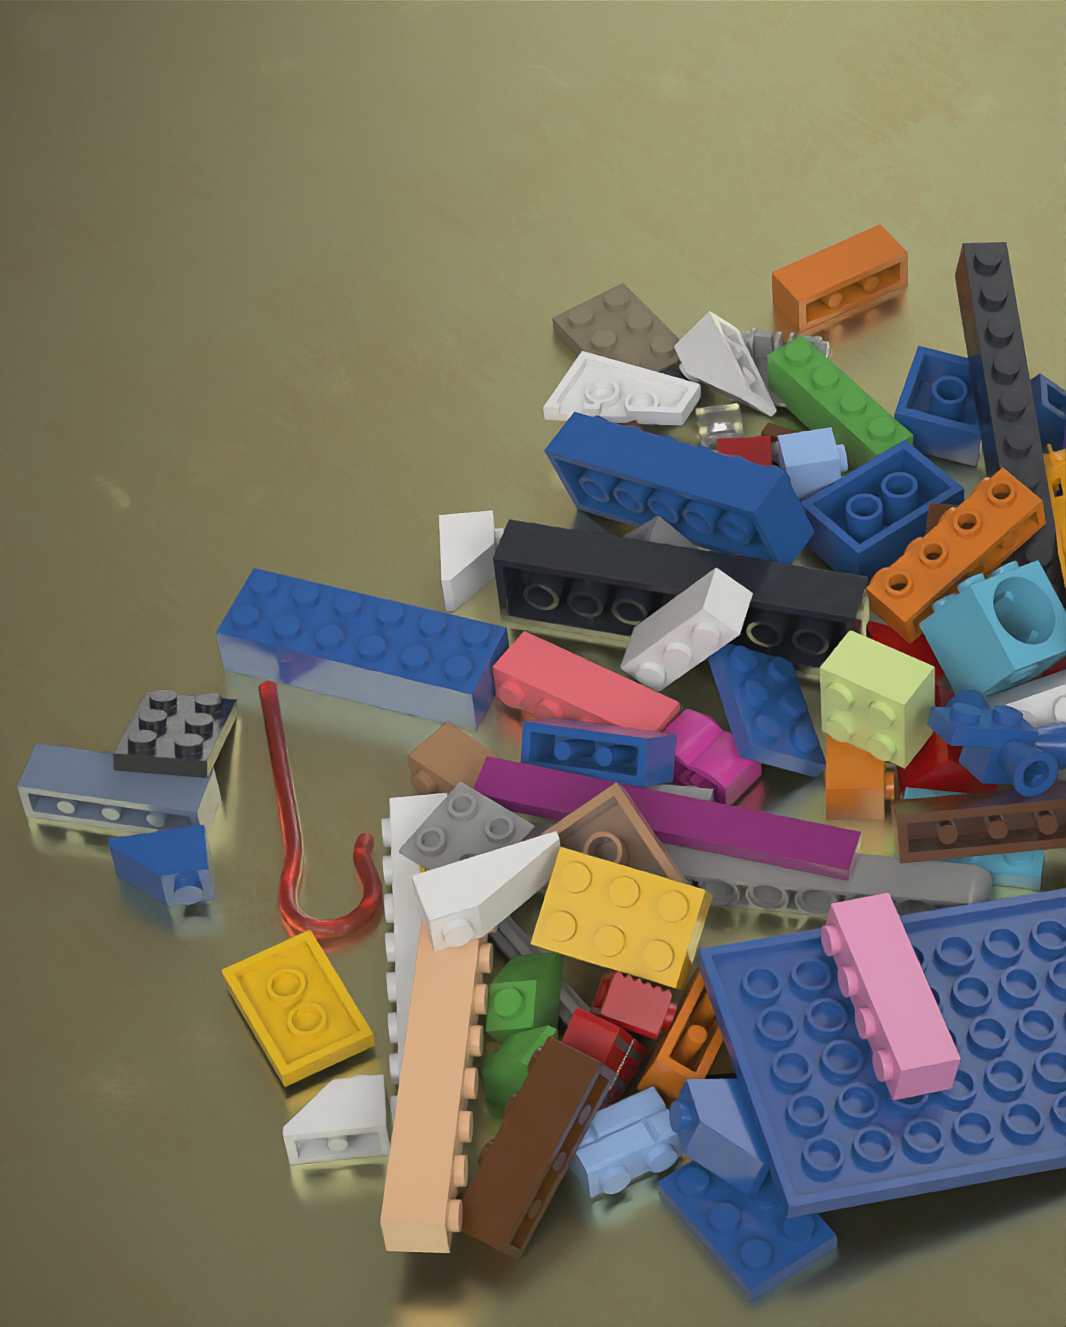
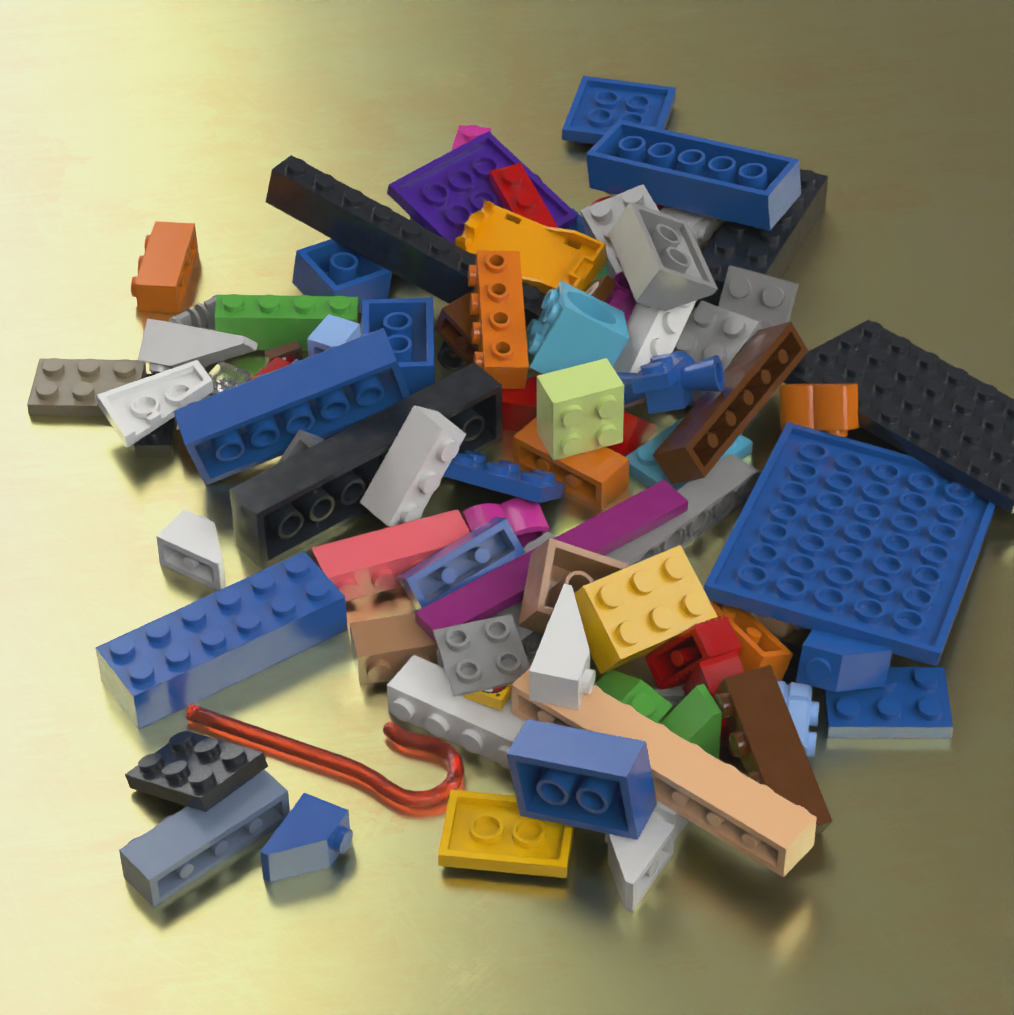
camera: 60 degrees left, 5 degrees down
bright pink brick [821,893,961,1101] -> none
none -> blue brick [506,719,657,840]

